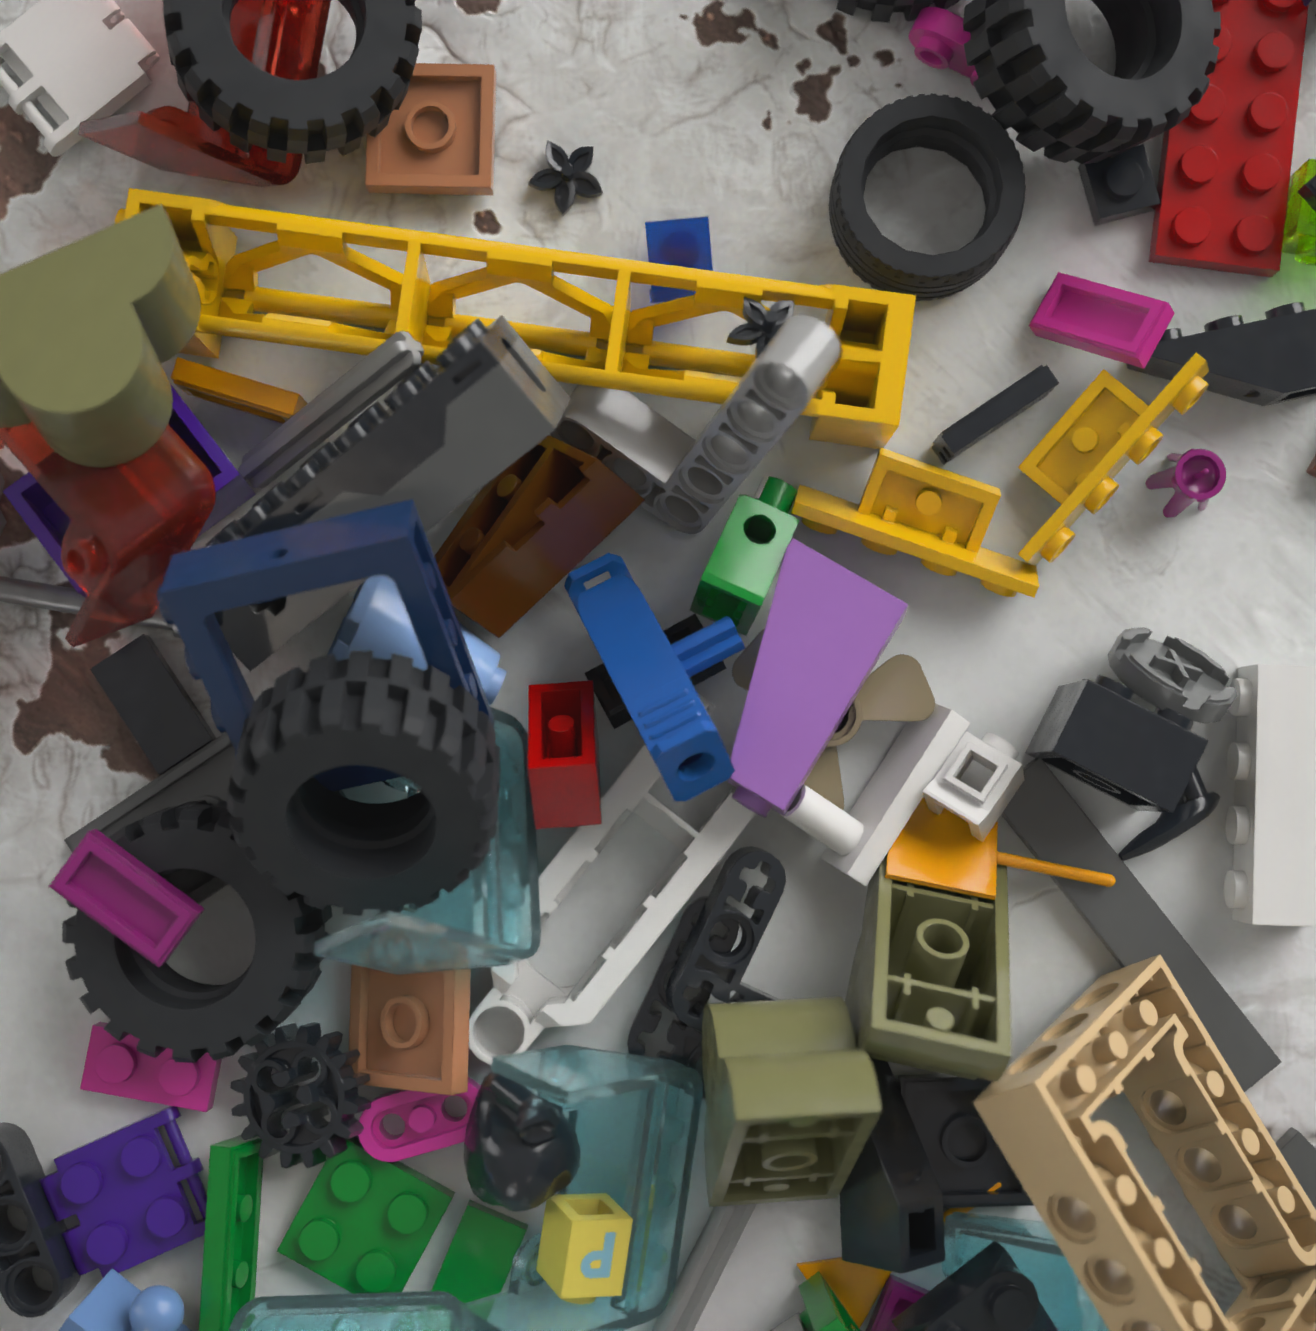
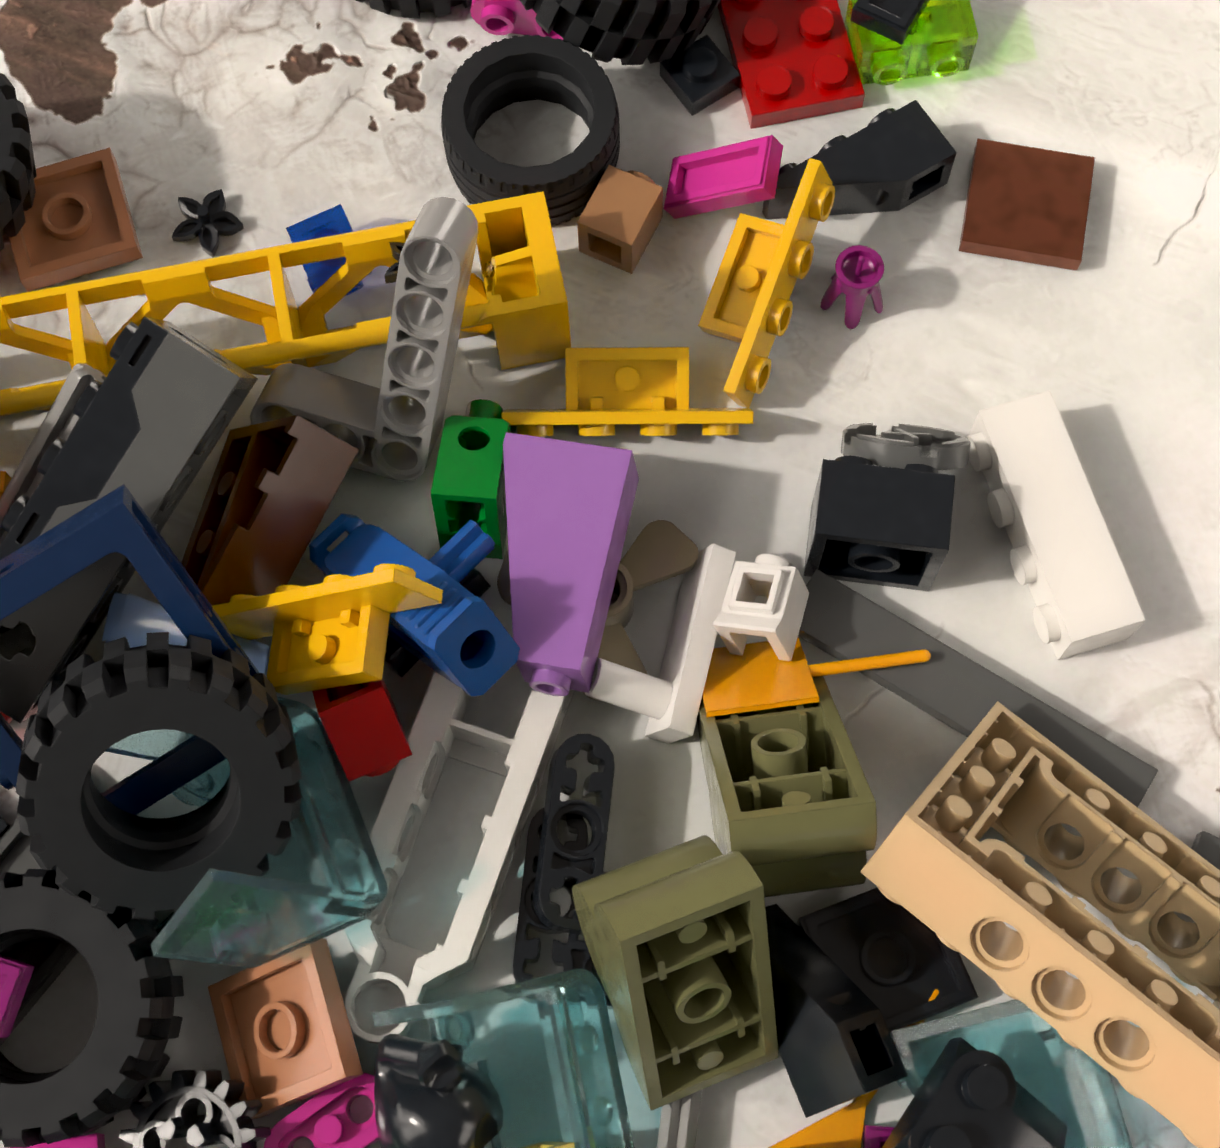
camera: 15 degrees left, 15 degrees down
black tile [931,365,1059,465] -> none
black bar [1118,767,1221,861] -> none
none -> yellow bracket [212,564,443,695]
none -> medium nougat brick [577,165,663,274]

